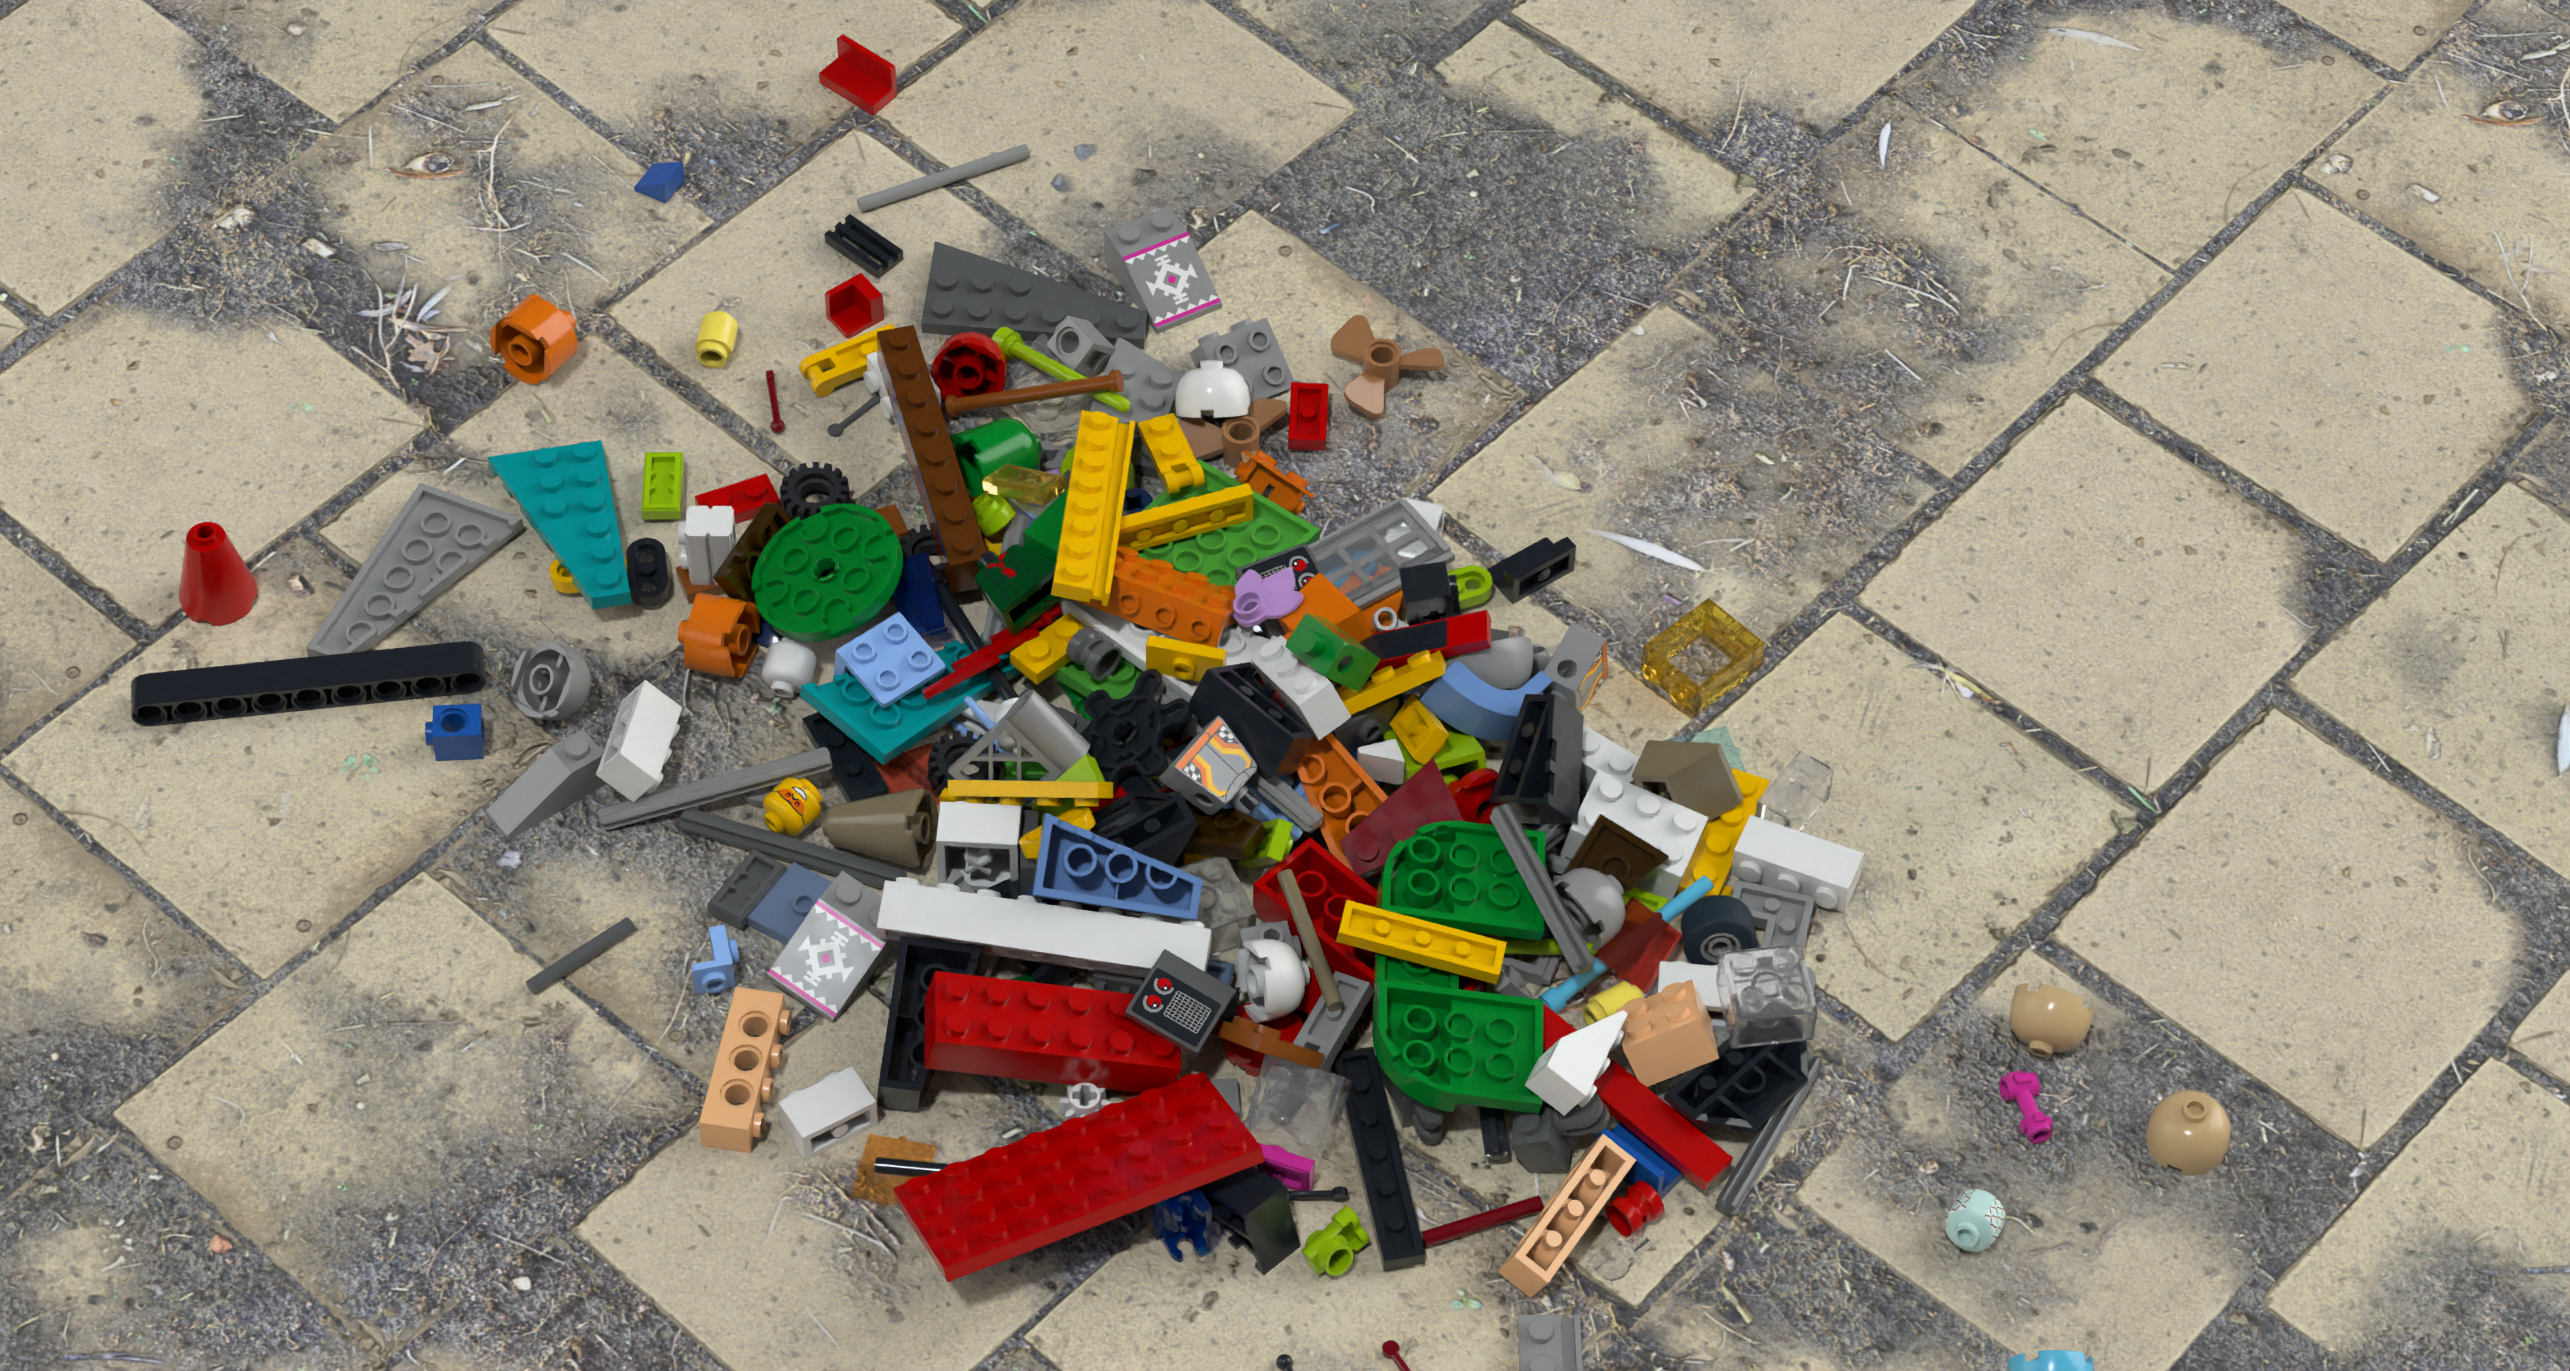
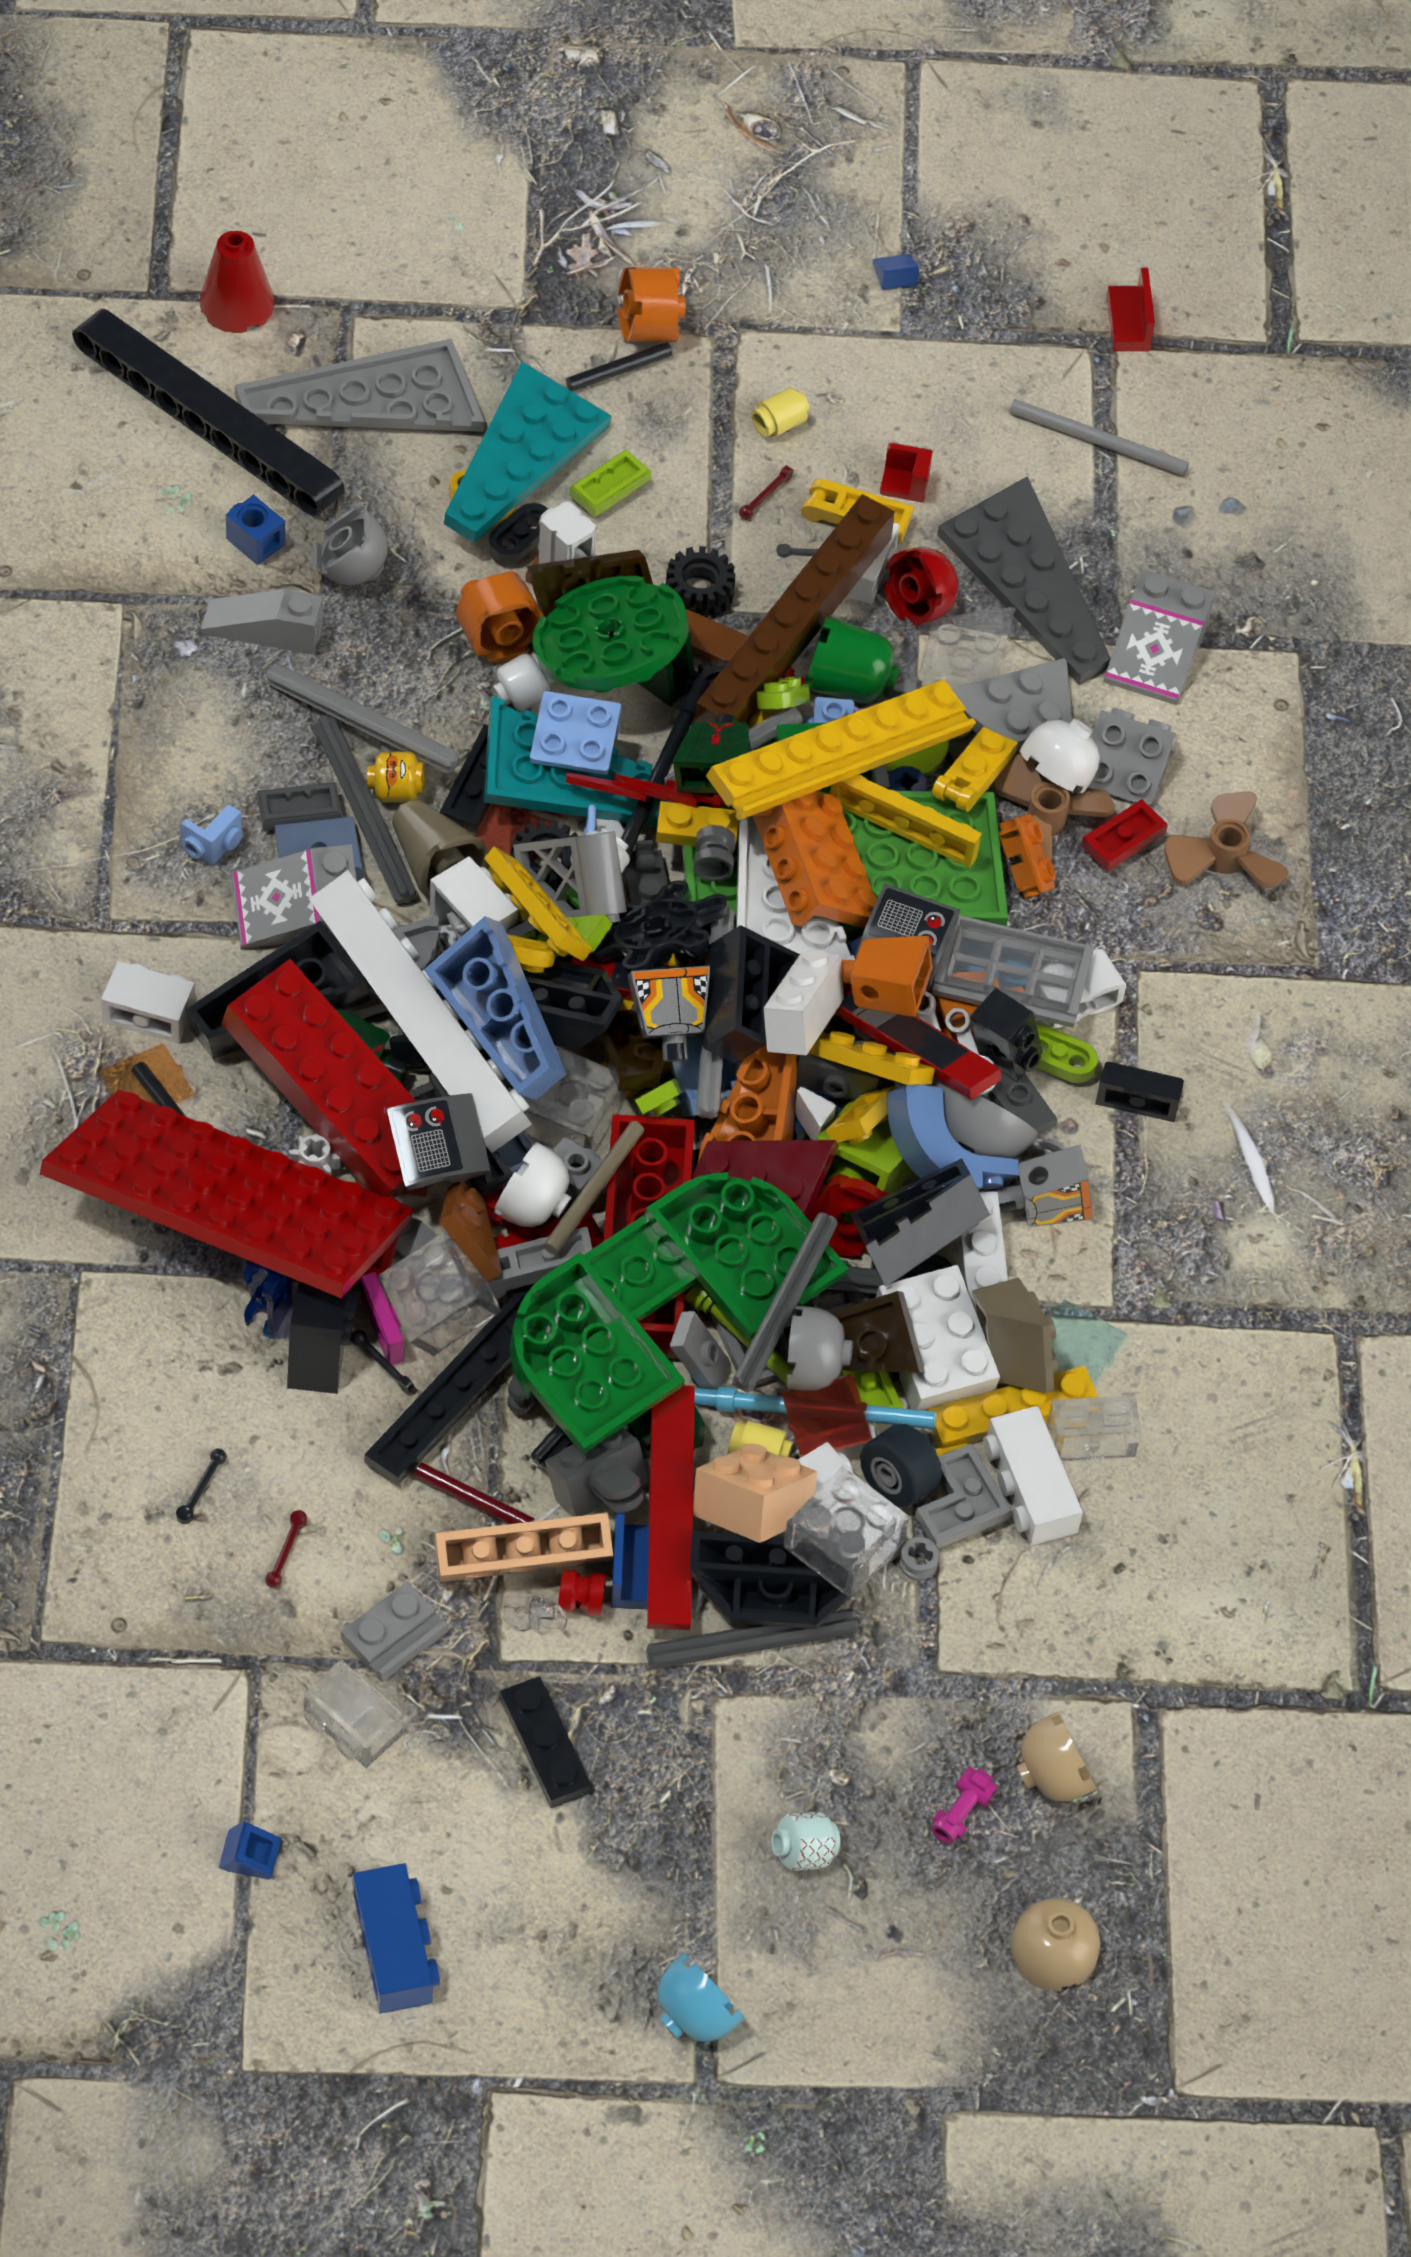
camera: 45 degrees right, 5 degrees up
dark grey bar [526,917,636,995] -> none
white brick [596,680,682,802] -> none
red plate [695,473,780,524] -> none
light nougat brick [699,987,792,1153] -> none
black tile [824,214,903,279] -> none
clear blue hinge [893,552,948,639] -> none
dark orange bar [945,369,1124,418] -> none
clear yellow plate [982,464,1068,506] -> none
lime piece [991,327,1131,413] -> none
light grey brick [1046,315,1115,377] -> none
yellow plate [1146,635,1227,682] -> none
lavender plate [1233,567,1304,627] -> none
green torso [1285,613,1381,692] -> none
lime plate [1301,1205,1370,1276] -> none
yellow plate [1336,900,1507,984] -> none
white slope [1525,1010,1628,1116] -> none
clear yellow window [1640,598,1765,717] -> none
none -> black plate [499,1676,592,1808]
none -> black bar [566,342,672,392]

